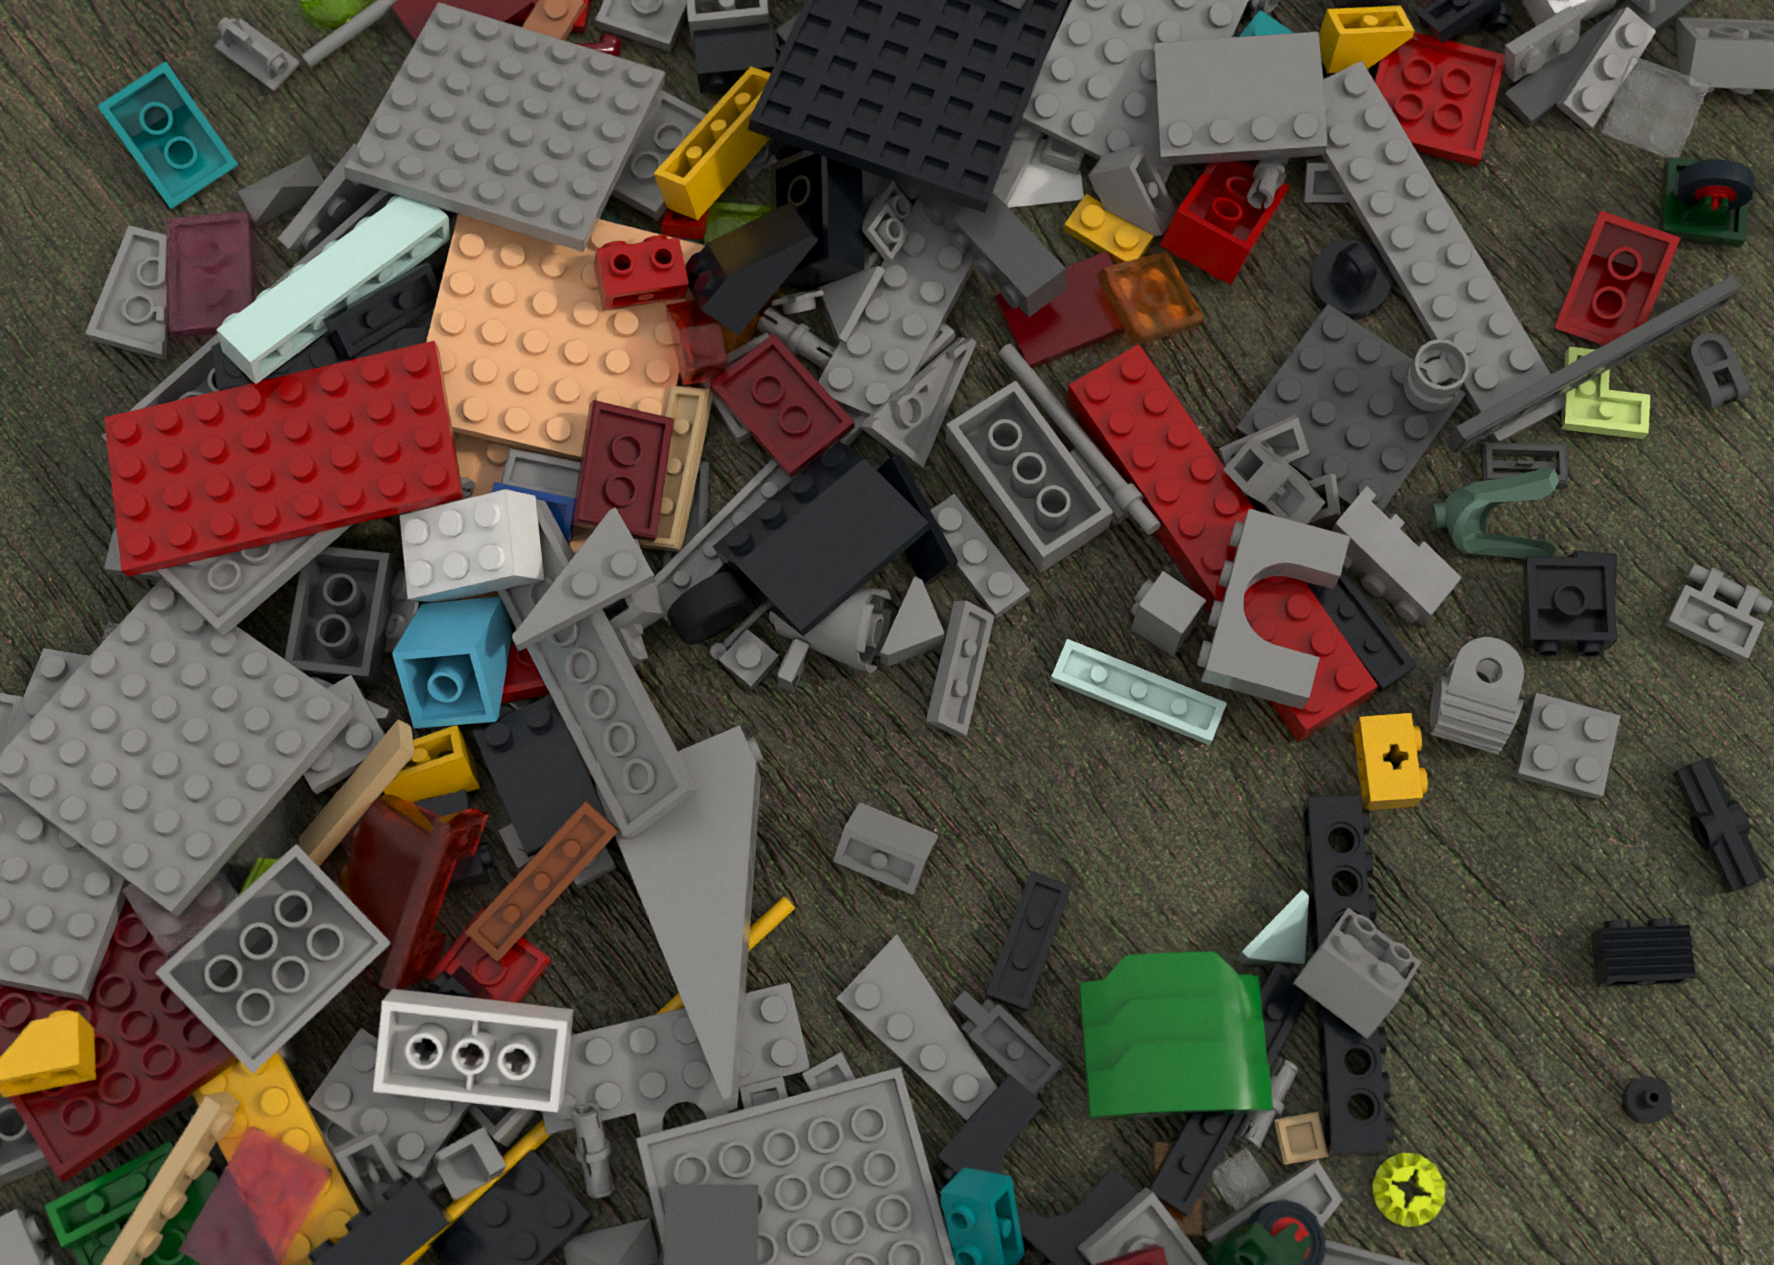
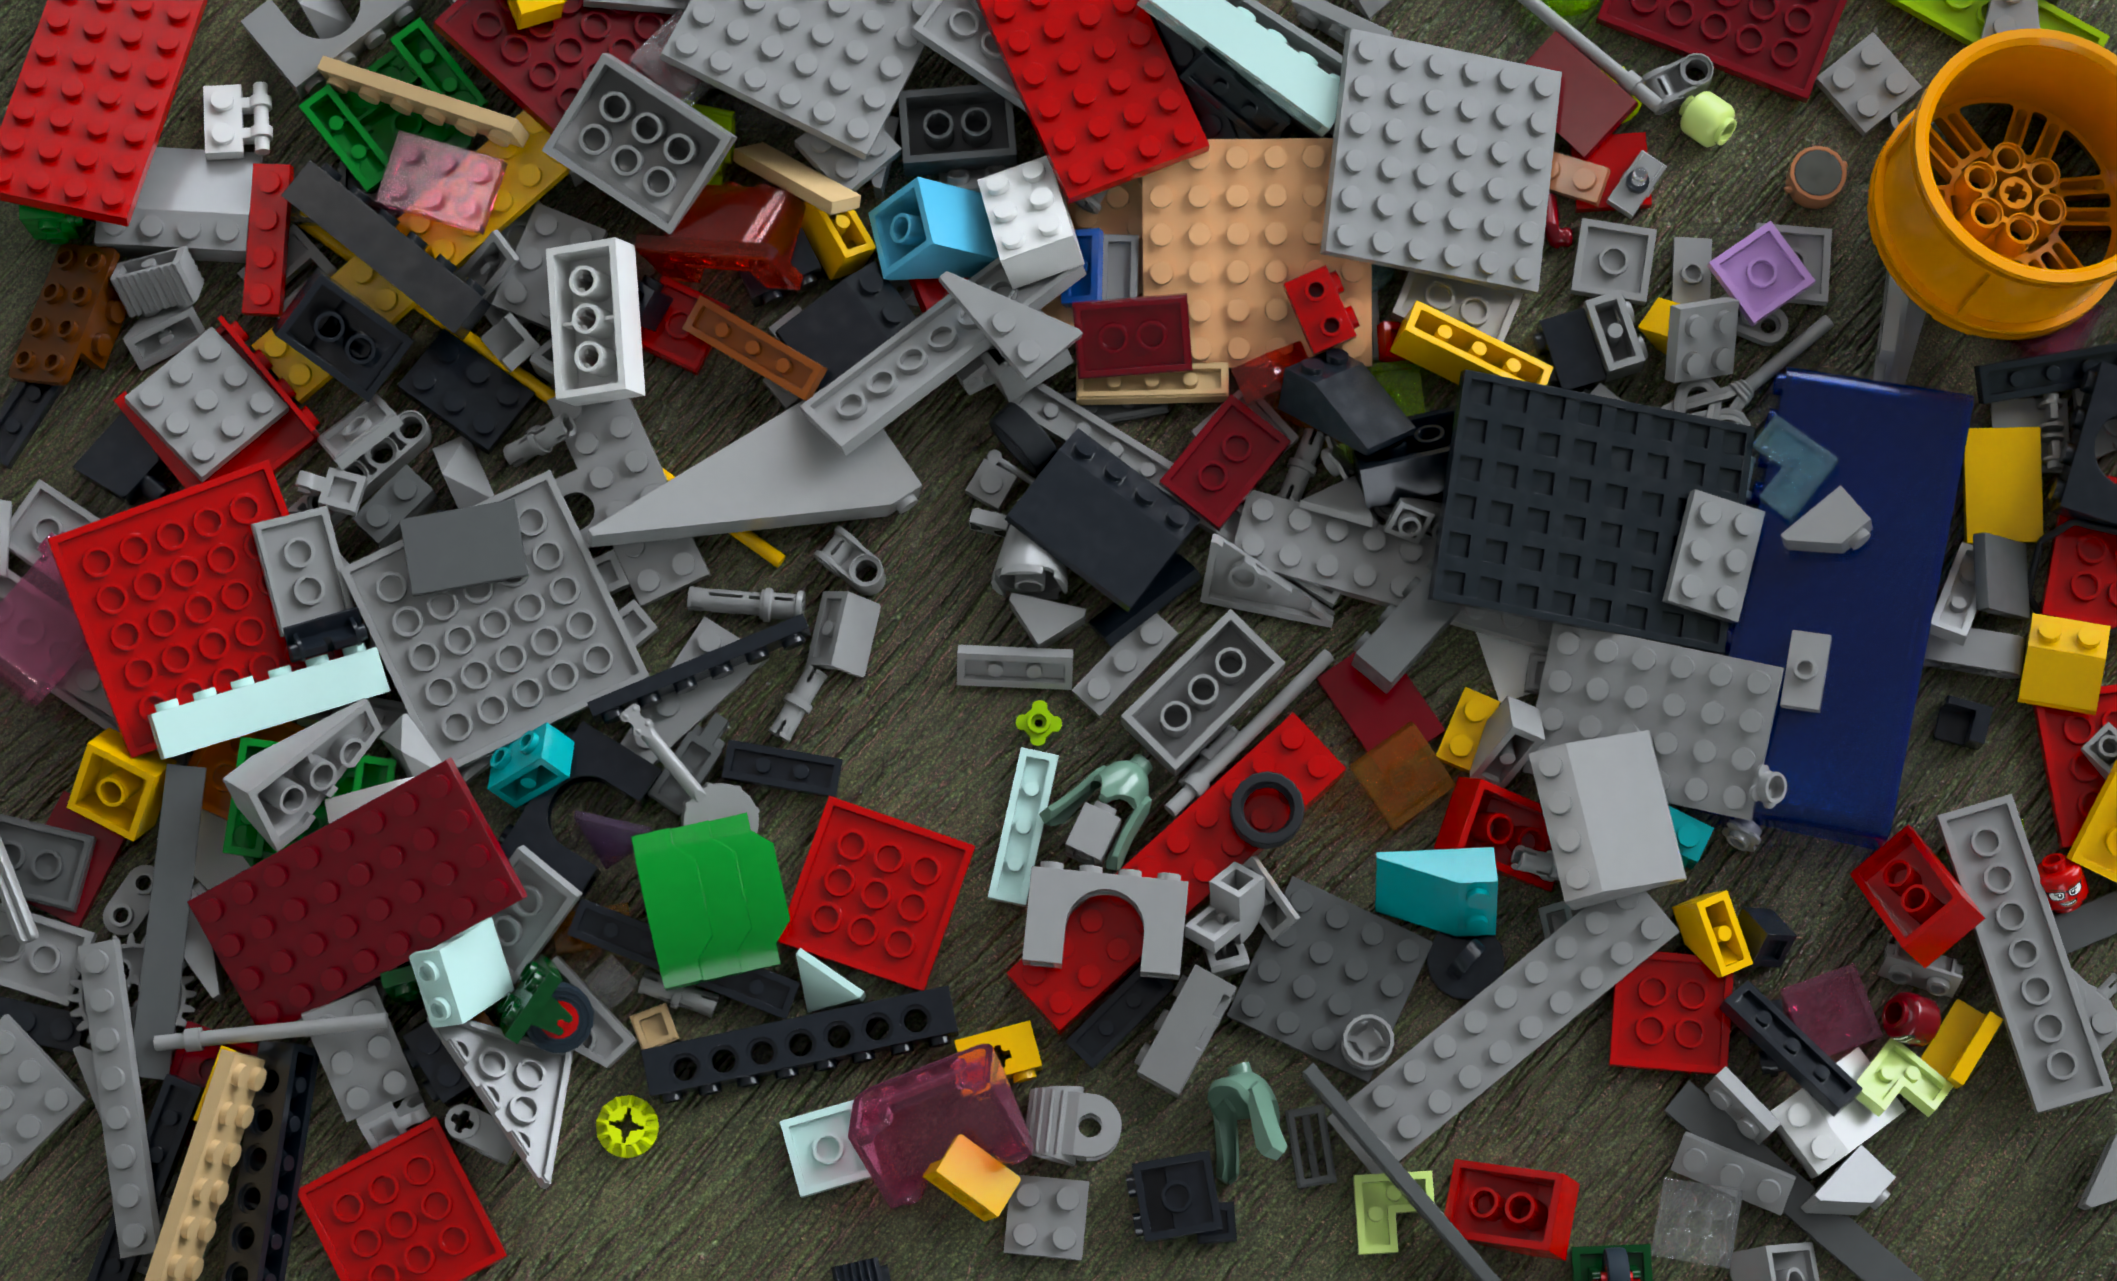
camera: 80 degrees right, 5 degrees up
light grey slope [1293,908,1421,1039] -> none
none -> clear purple slope [574,810,653,869]
none -> black plate [587,614,811,725]
none -> light grey piece [619,703,760,833]
none -> light grey pin [687,586,806,622]
none -> light grey pin [768,664,828,743]
none -> red plate [777,796,975,992]
none -> light aqua plate [780,1100,877,1198]
none -> light grey piece [813,525,886,596]
none -> clear pink windscreen [848,1044,1033,1209]
none -> yellow panel [922,1134,1021,1222]
none -> lime plate [1016,700,1062,746]
none -> sand green piece [1039,754,1153,871]
none -> black tyre [1229,771,1305,849]
none -> teal slope [1375,847,1498,937]

